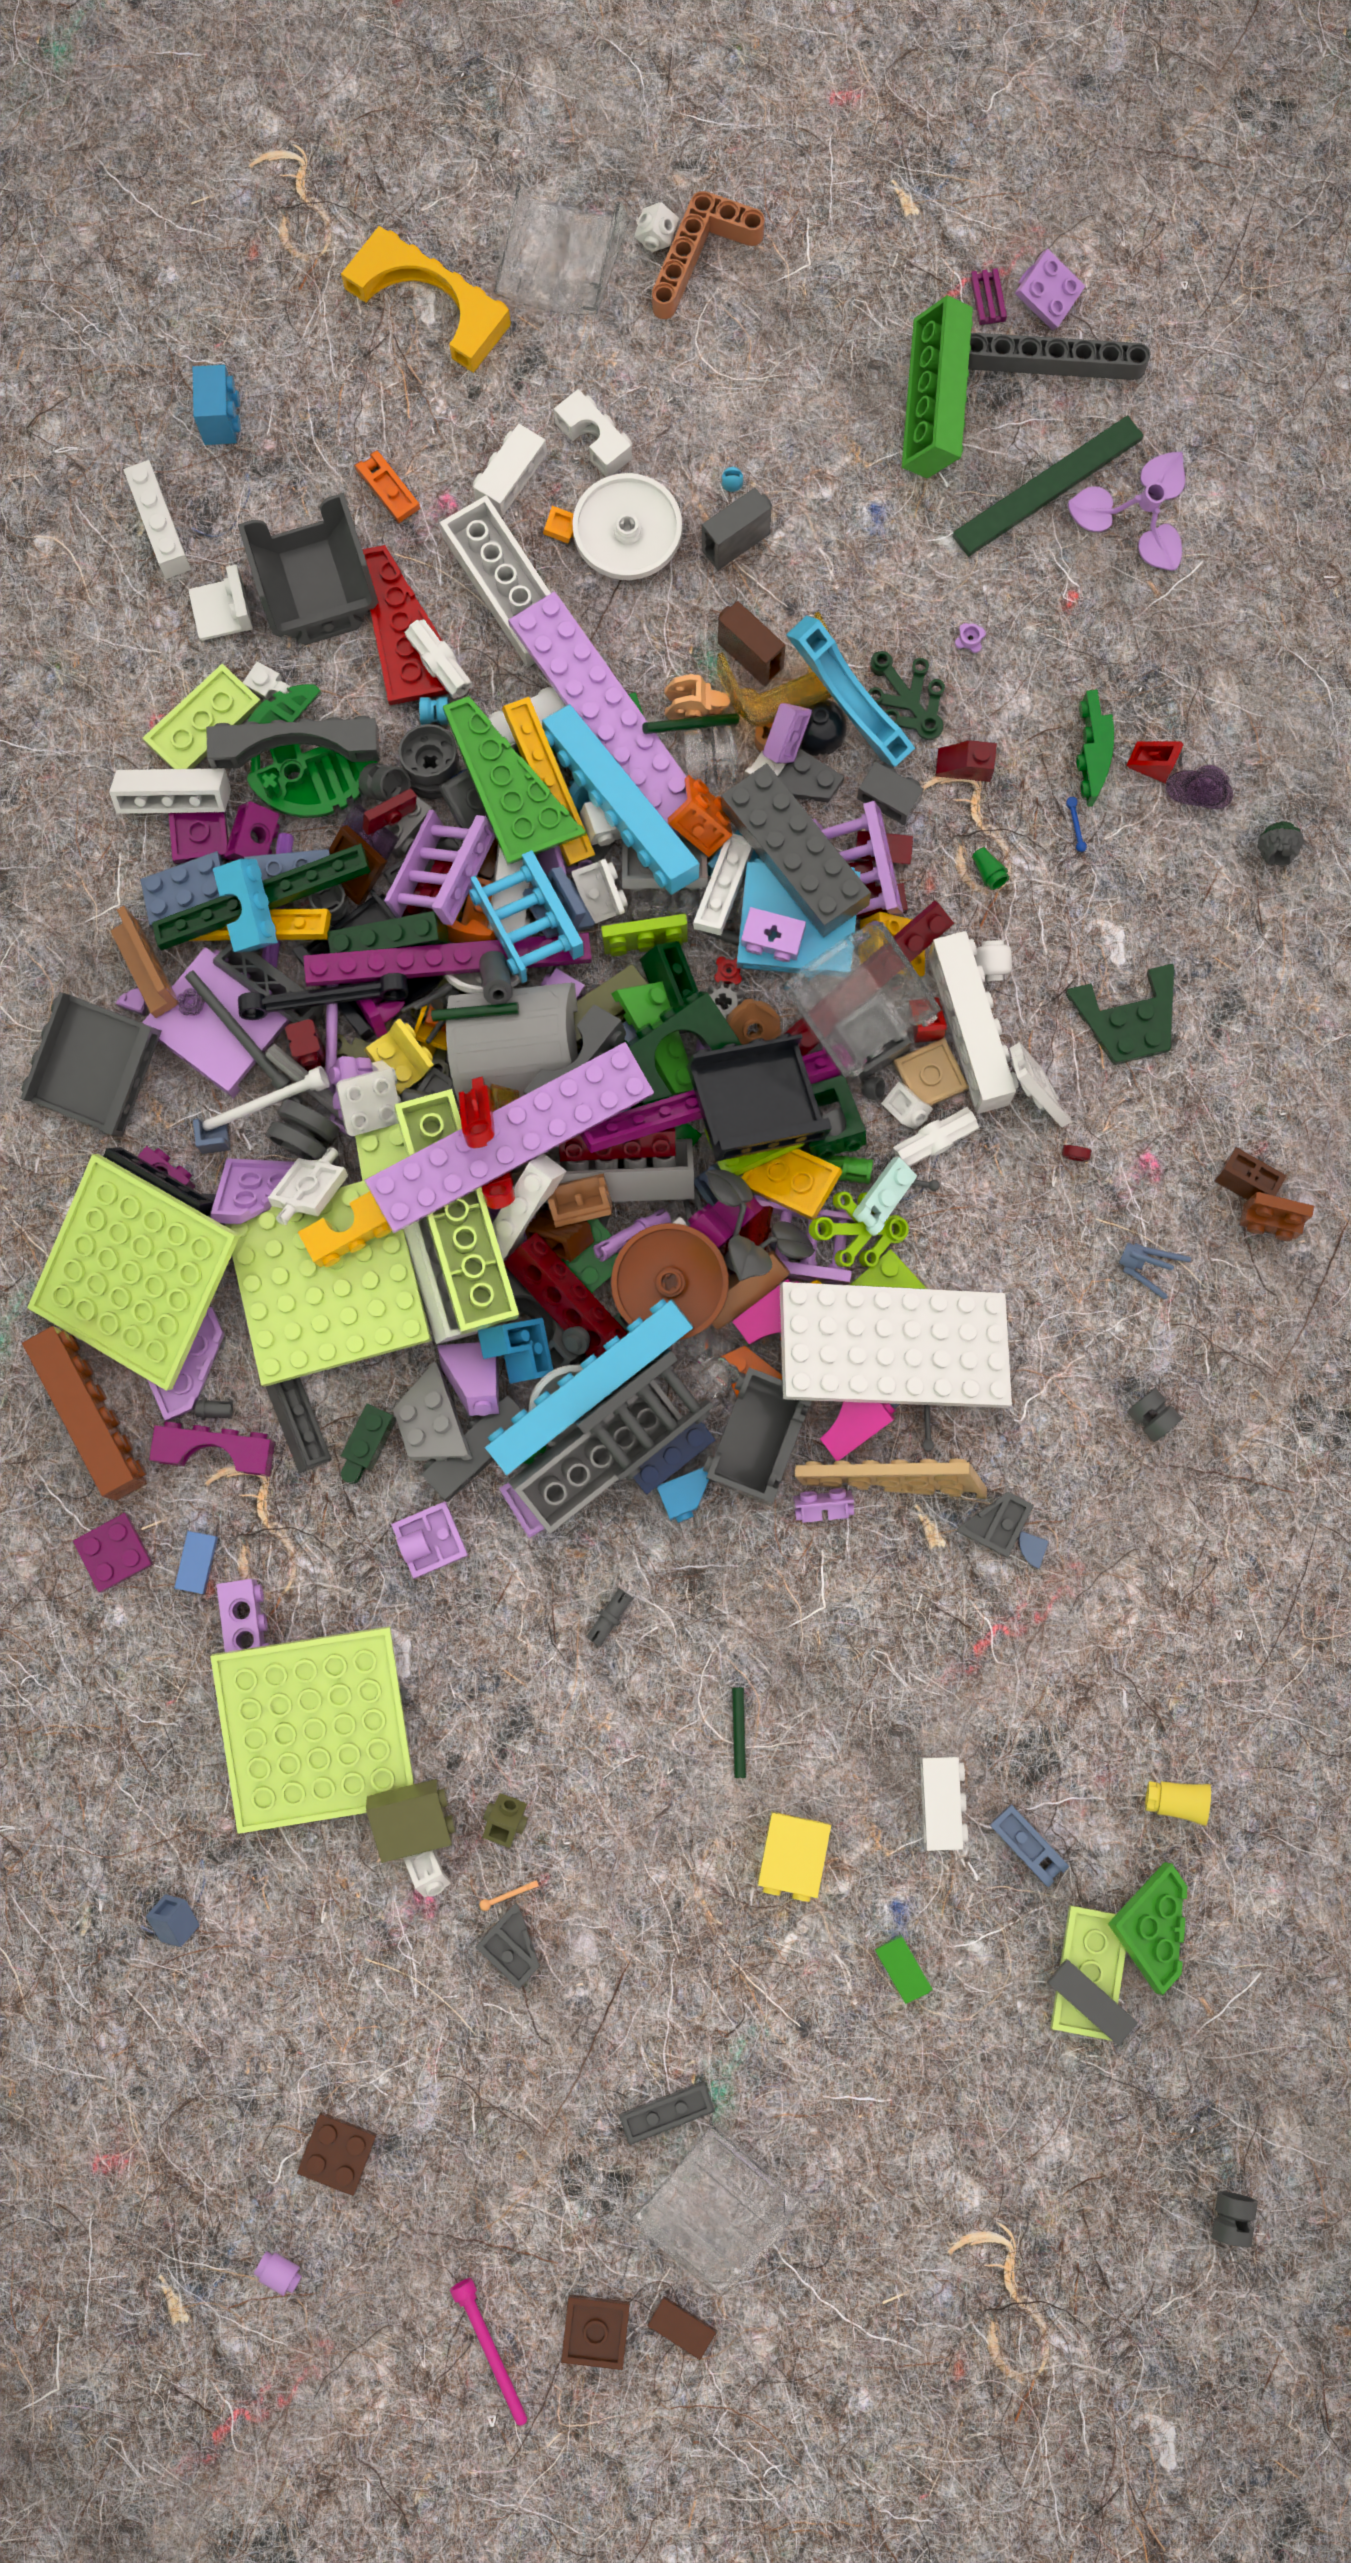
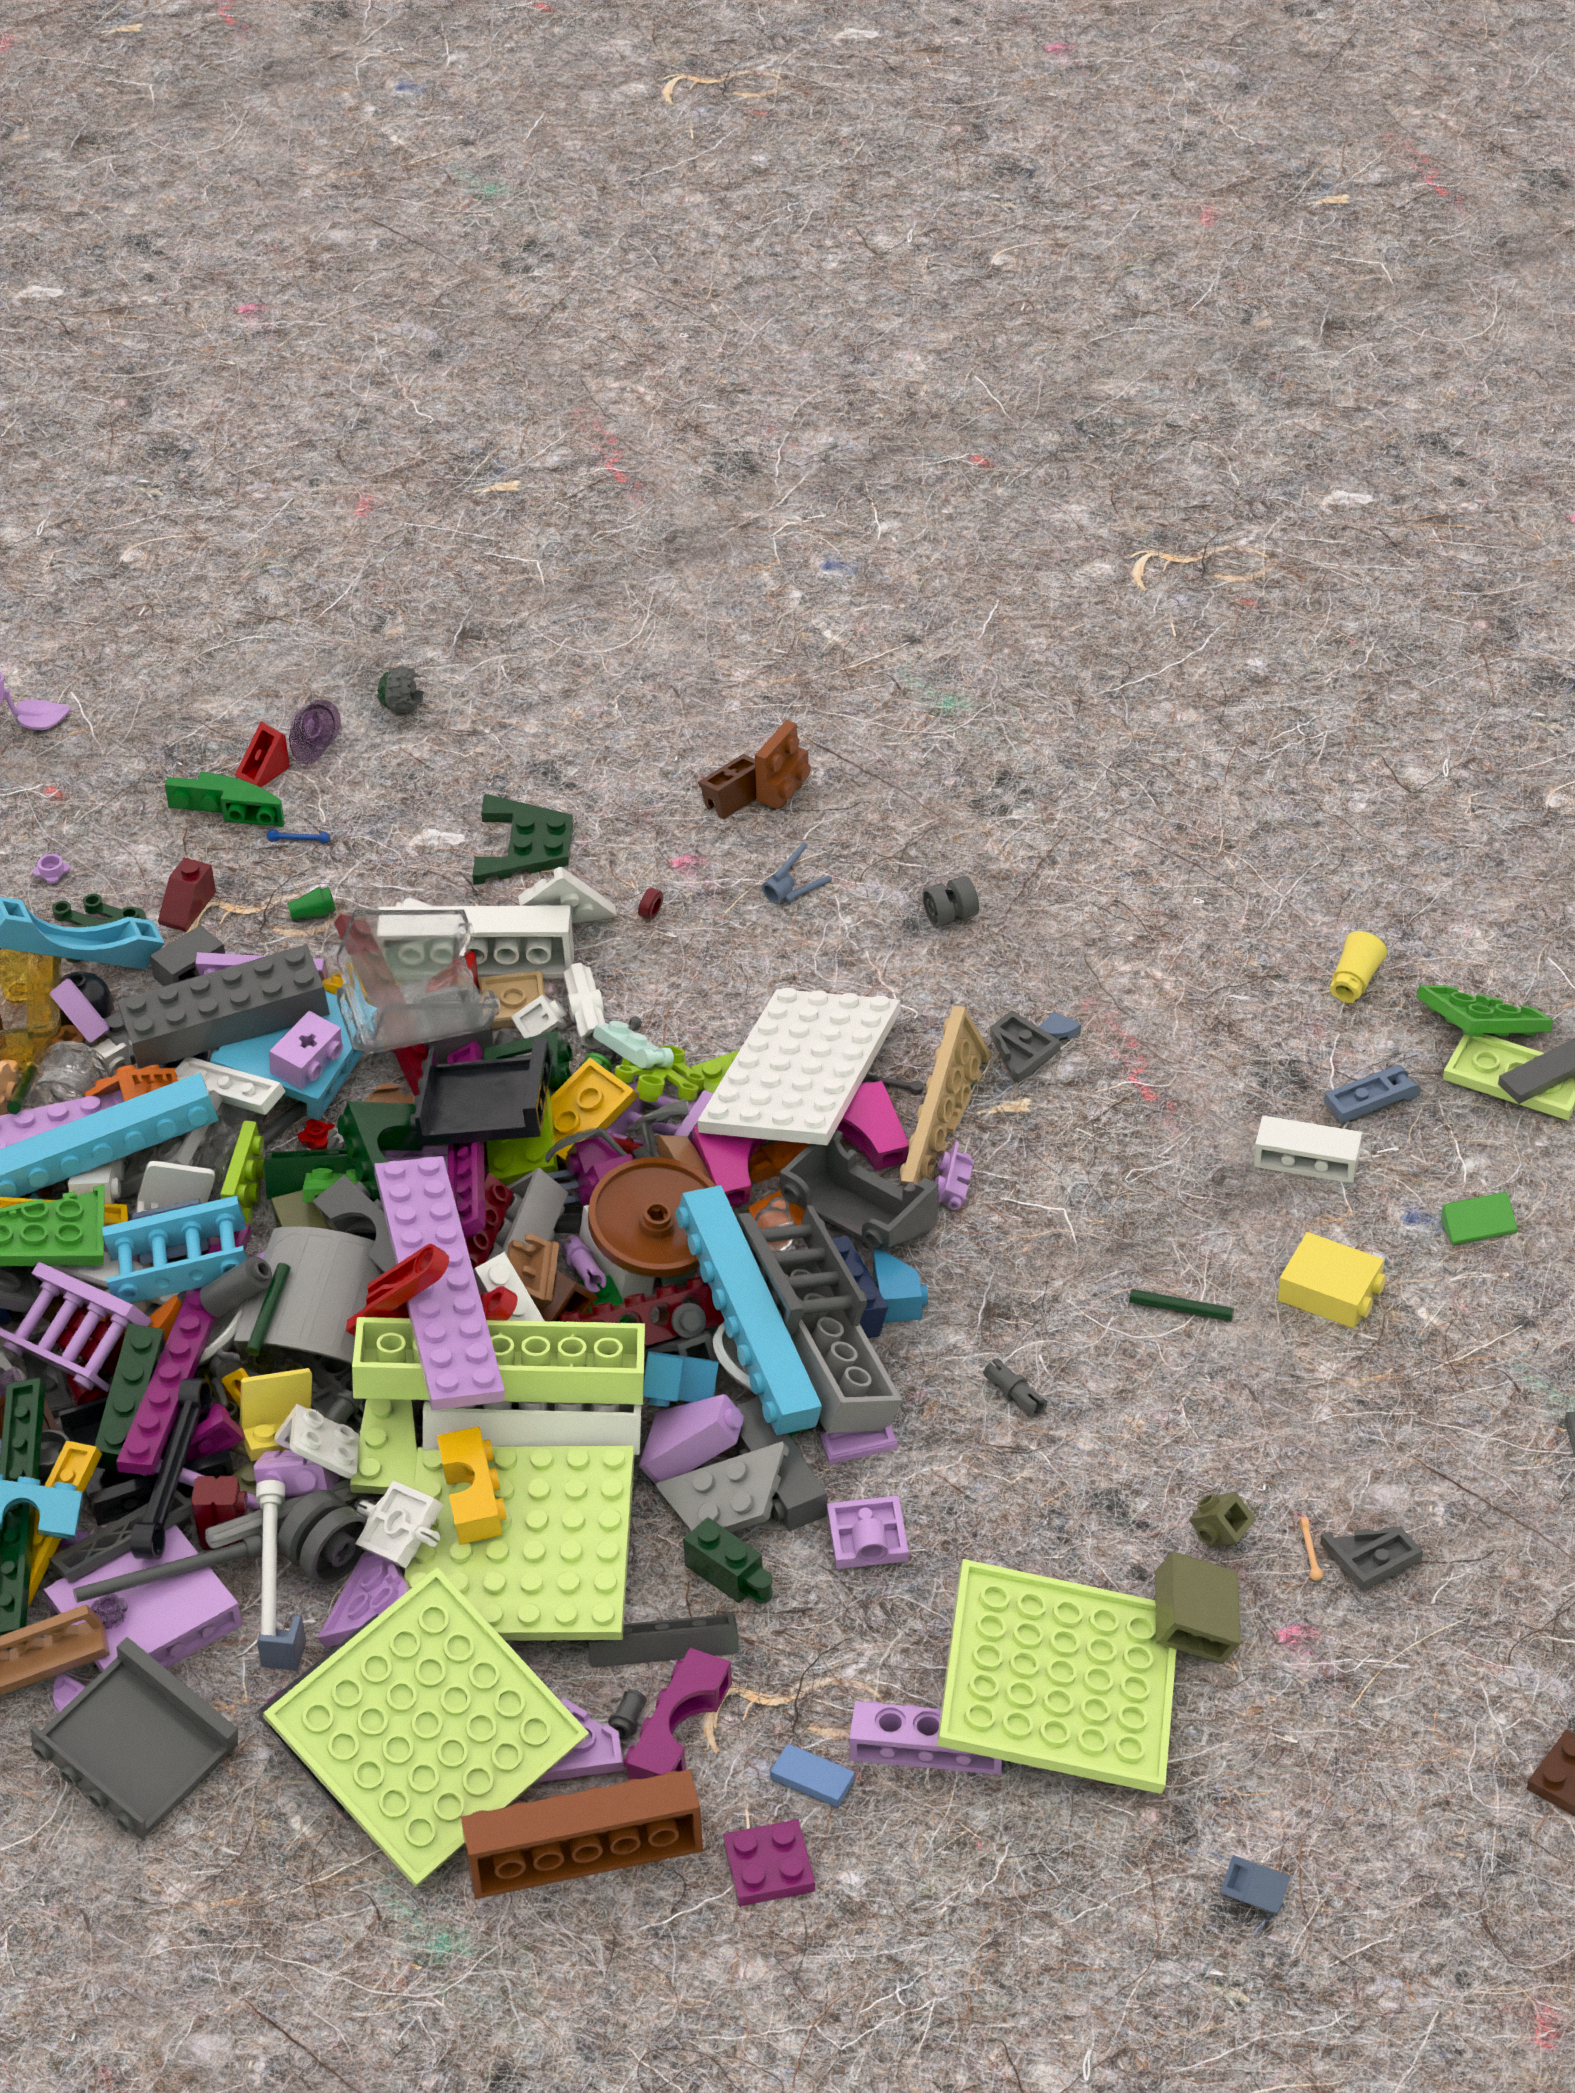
camera: 75 degrees left, 35 degrees down
white bracket [403,1850,451,1897] -> none

